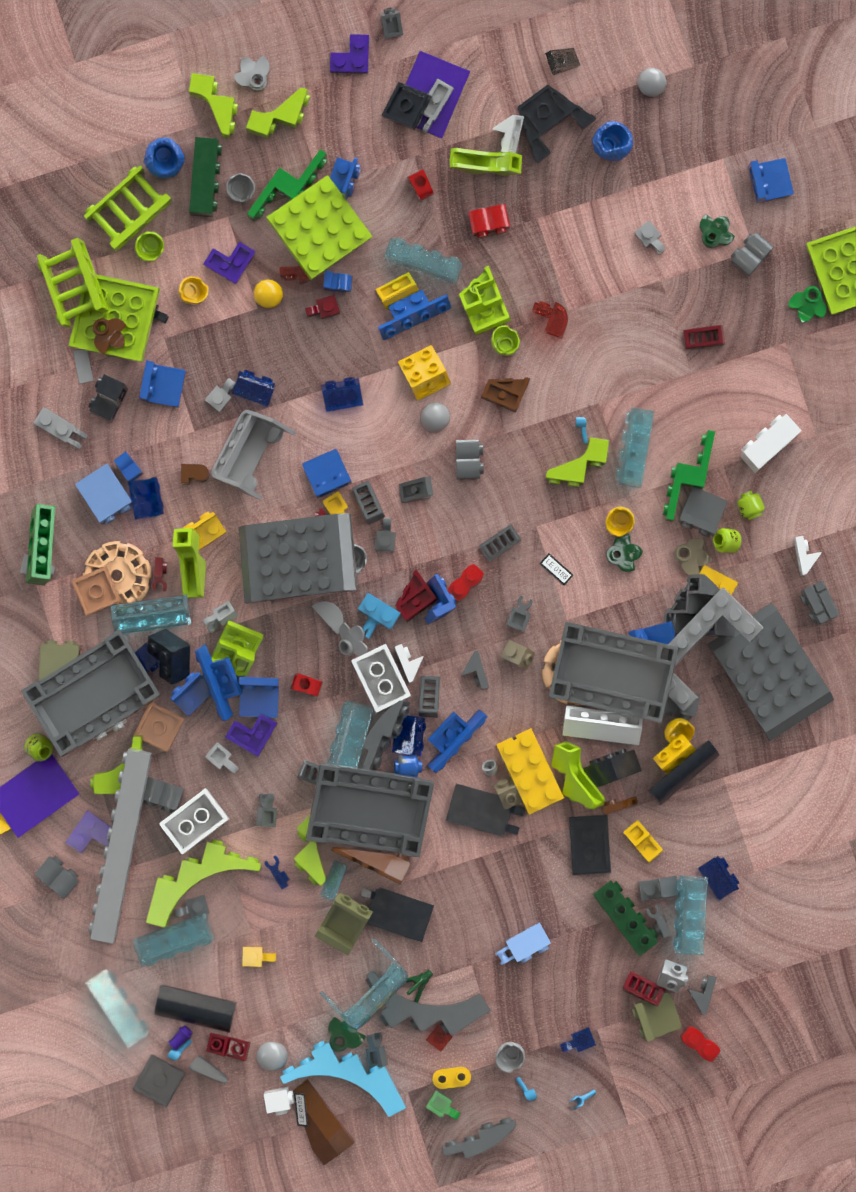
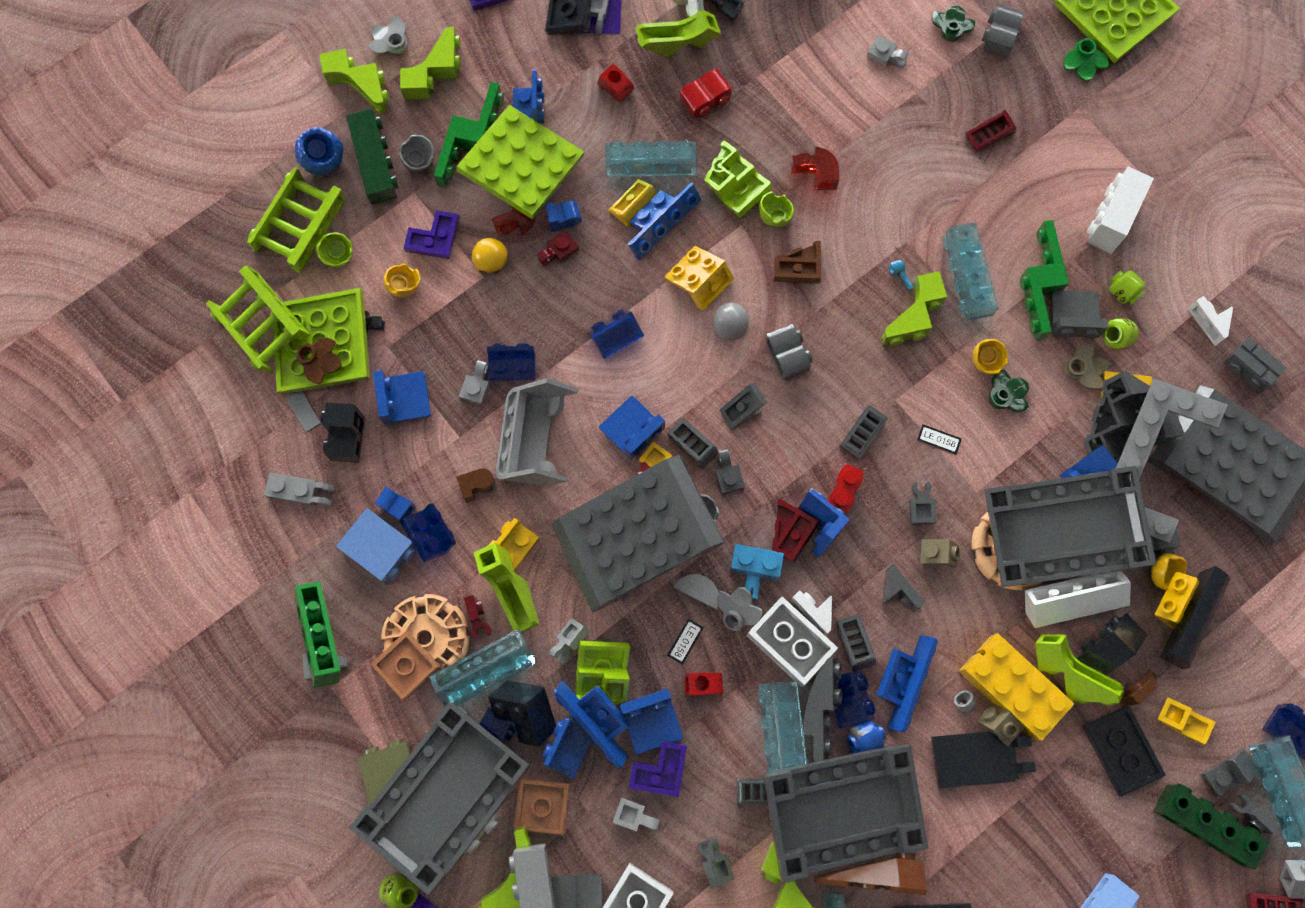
camera: 20 degrees left, 10 degrees down
none -> sticker [667,619,704,665]

